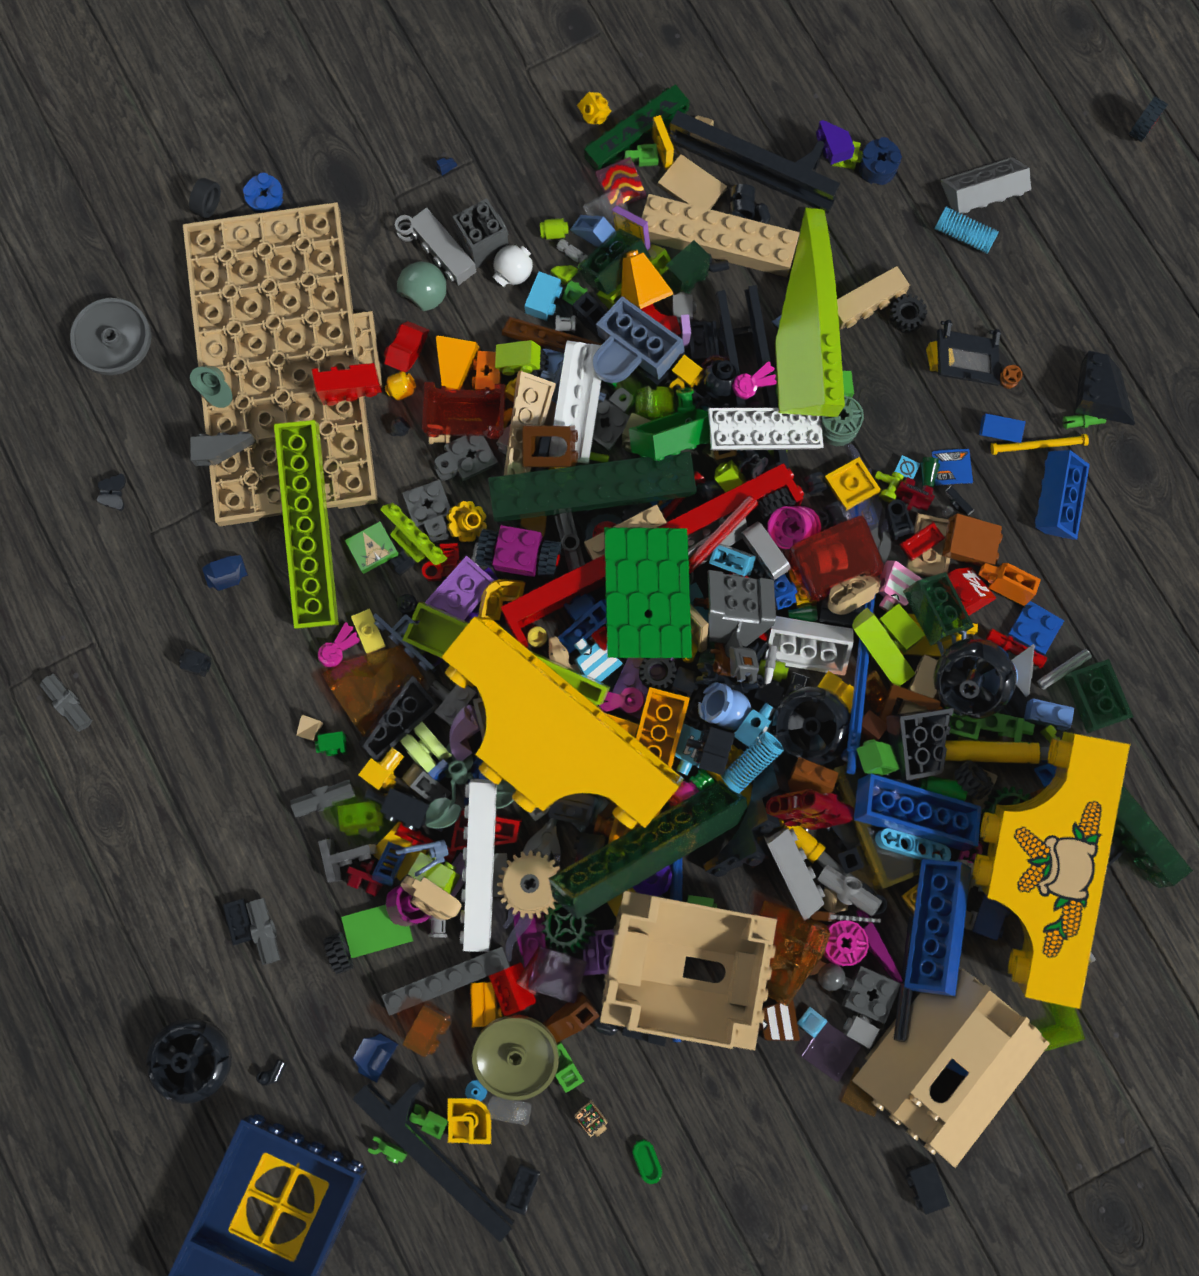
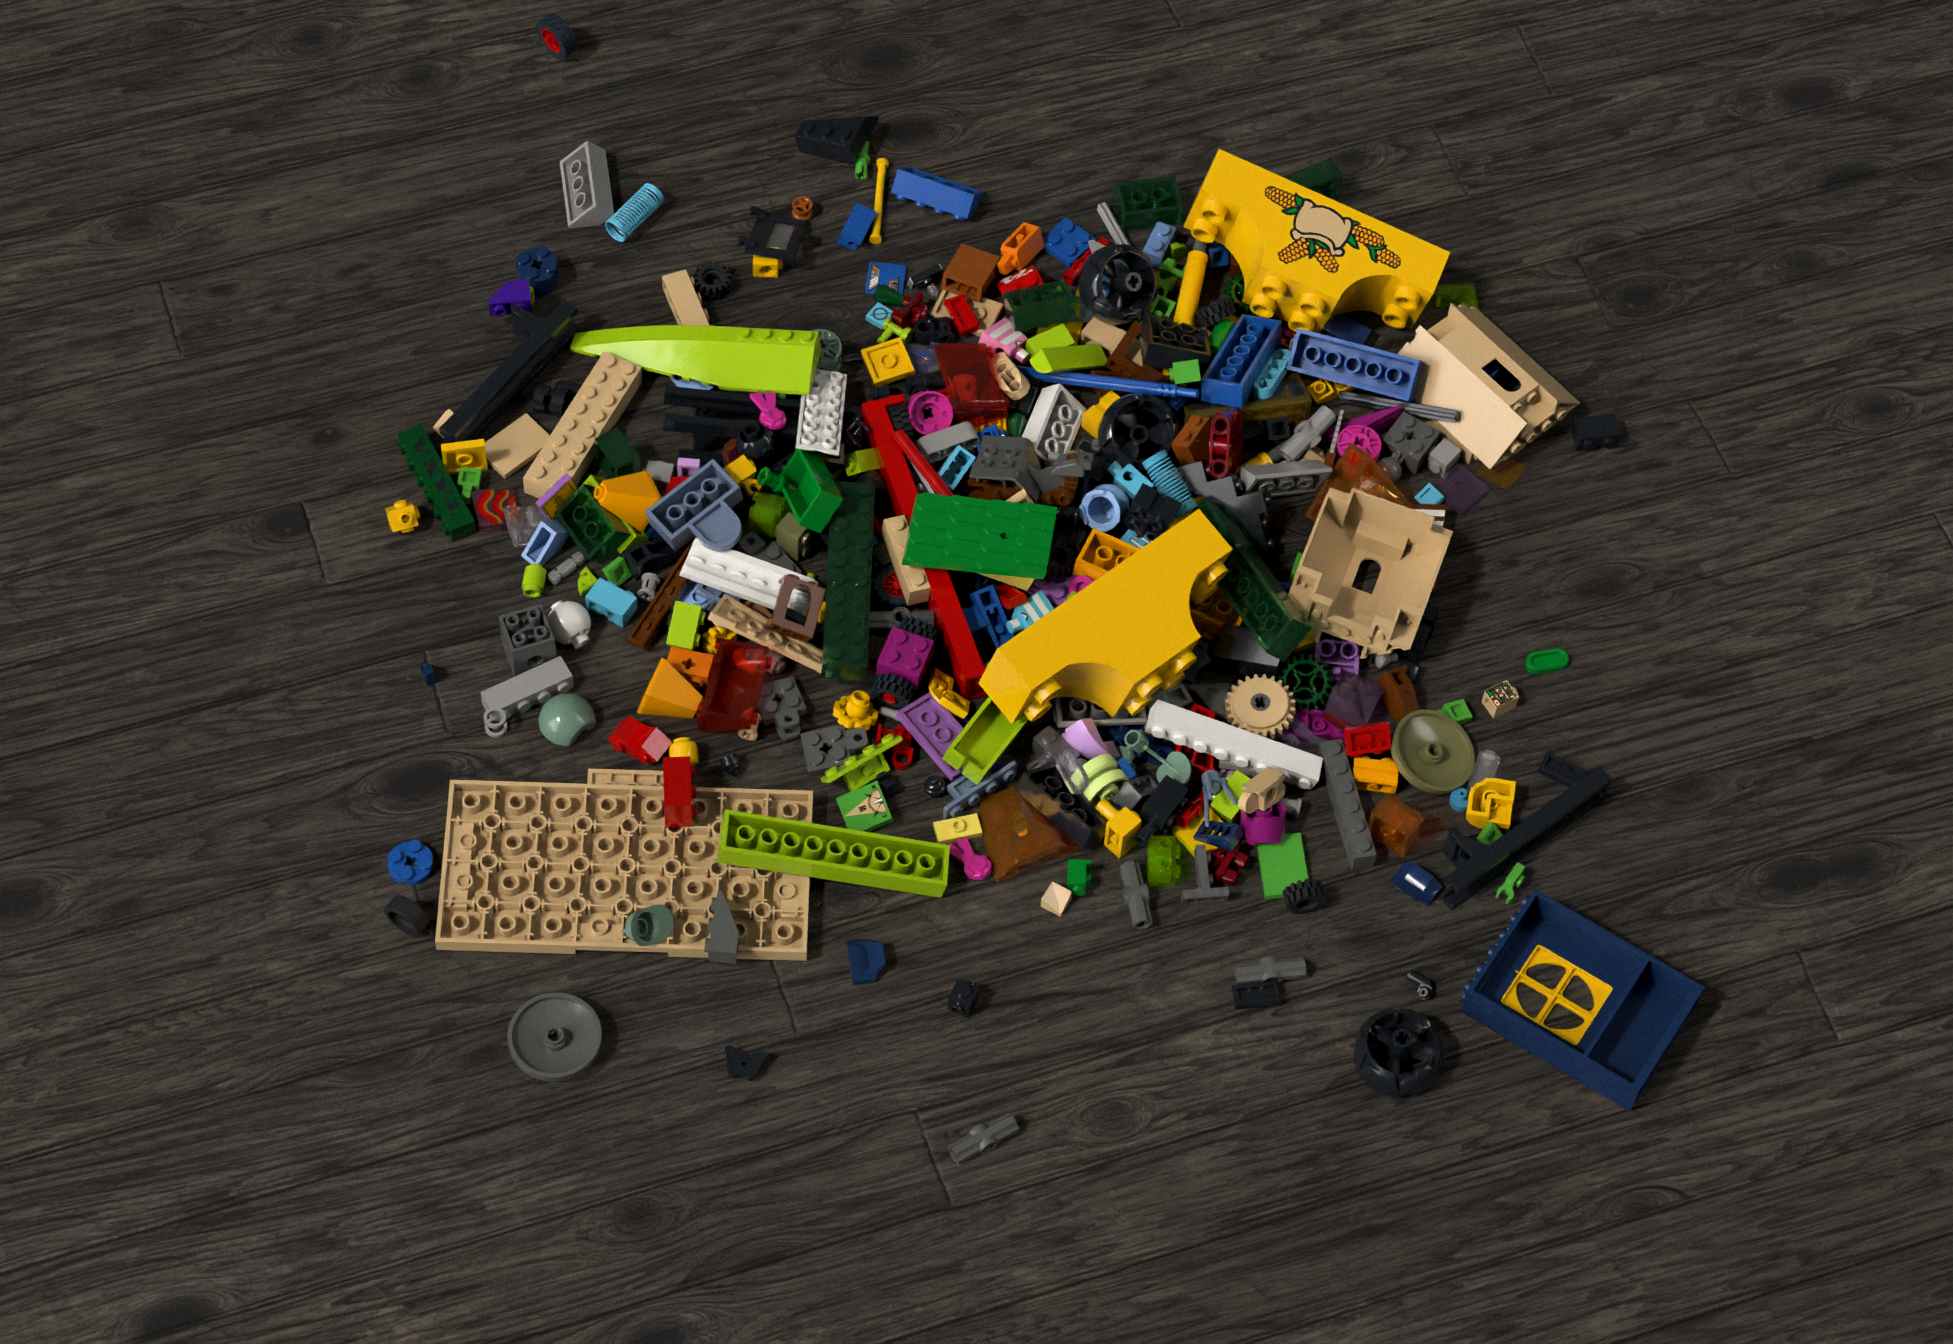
camera: 85 degrees left, 20 degrees down
none -> clear piece [1056,750,1090,795]

